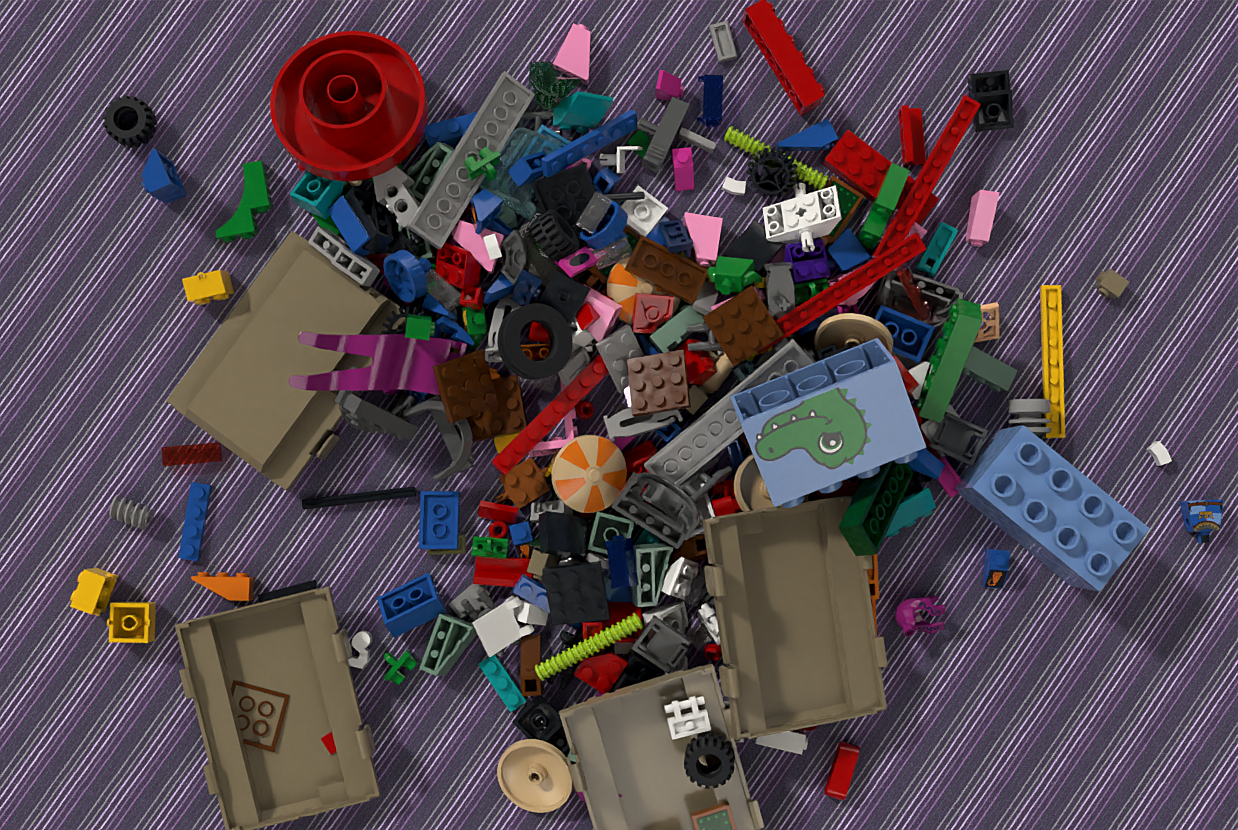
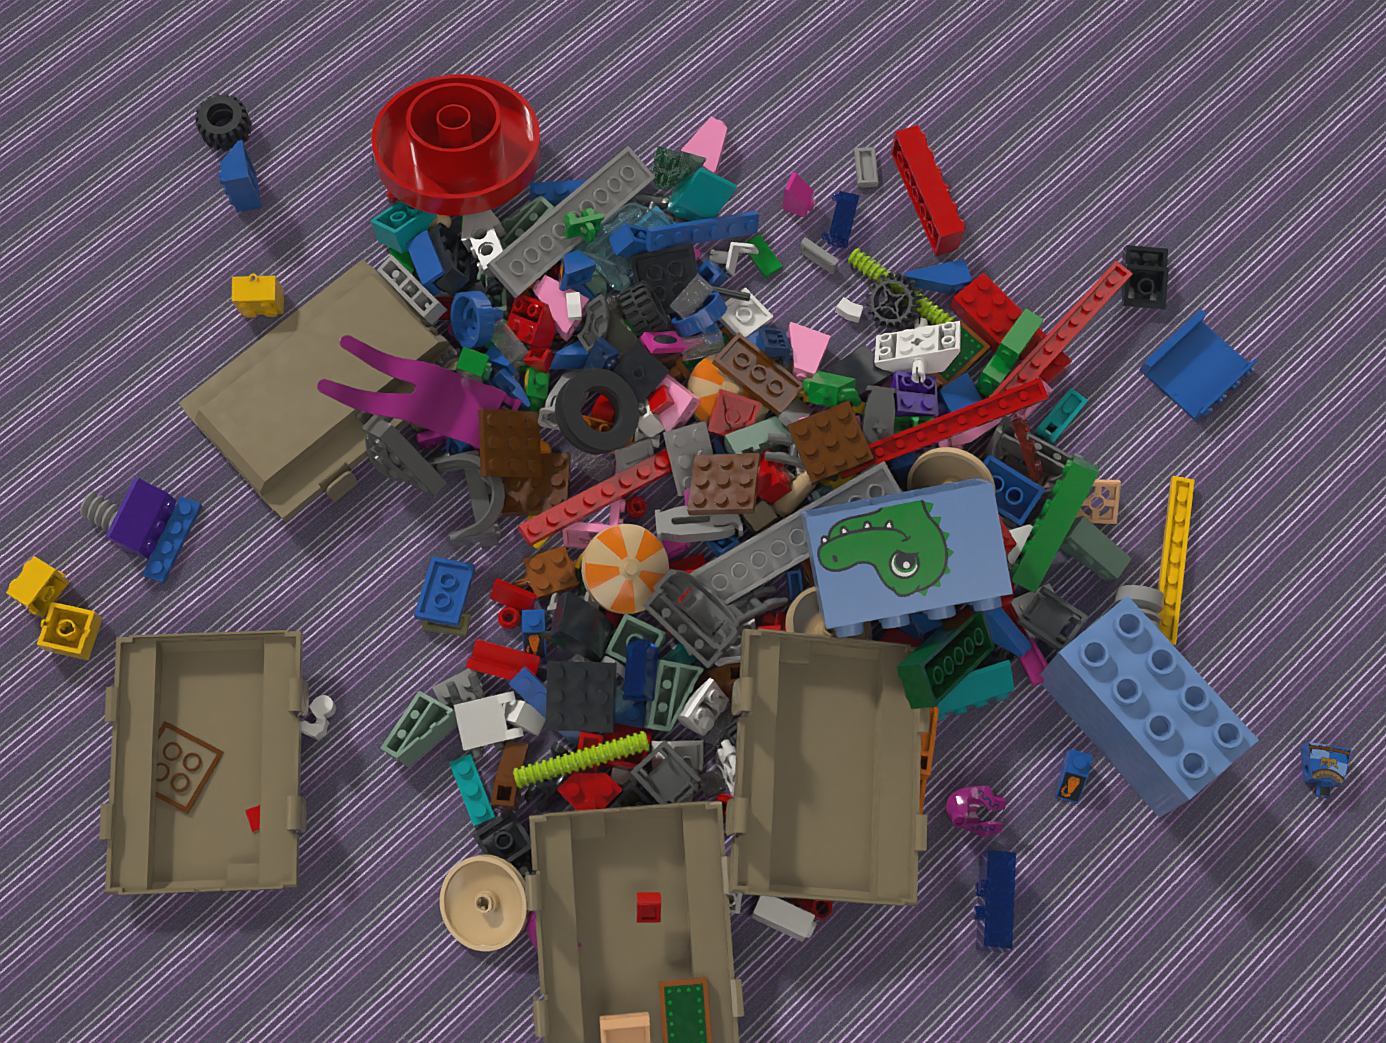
camera: 10 degrees right, 15 degrees down
clear red plate [161,442,222,467] -> none
orange slope [191,572,254,601] -> none
green arch [215,161,273,243] -> none
black axle [302,486,416,510] -> none
blue slope [377,572,446,638] -> none
green hips [383,649,418,685] -> none
green hips [471,536,508,559] -> none
dark tan brick [527,549,559,581] -> none
dark grey piece [637,96,690,173] -> none
white plate [664,696,711,740] -> none
dark pink slope [671,147,694,192] -> none
black tyre [684,732,735,789] -> none
red beam [824,741,860,801] -> none
red panel [898,105,926,166] -> none
bright pink slope [966,190,999,247] -> none
dark tan brick [1094,269,1129,300] -> none
white piece [1146,441,1172,466] -> none
none -> dark purple slope [105,477,177,559]
none -> red slope [636,892,661,923]
none -> clear blue brick [974,850,1016,953]
none -> blue panel [1139,309,1258,422]

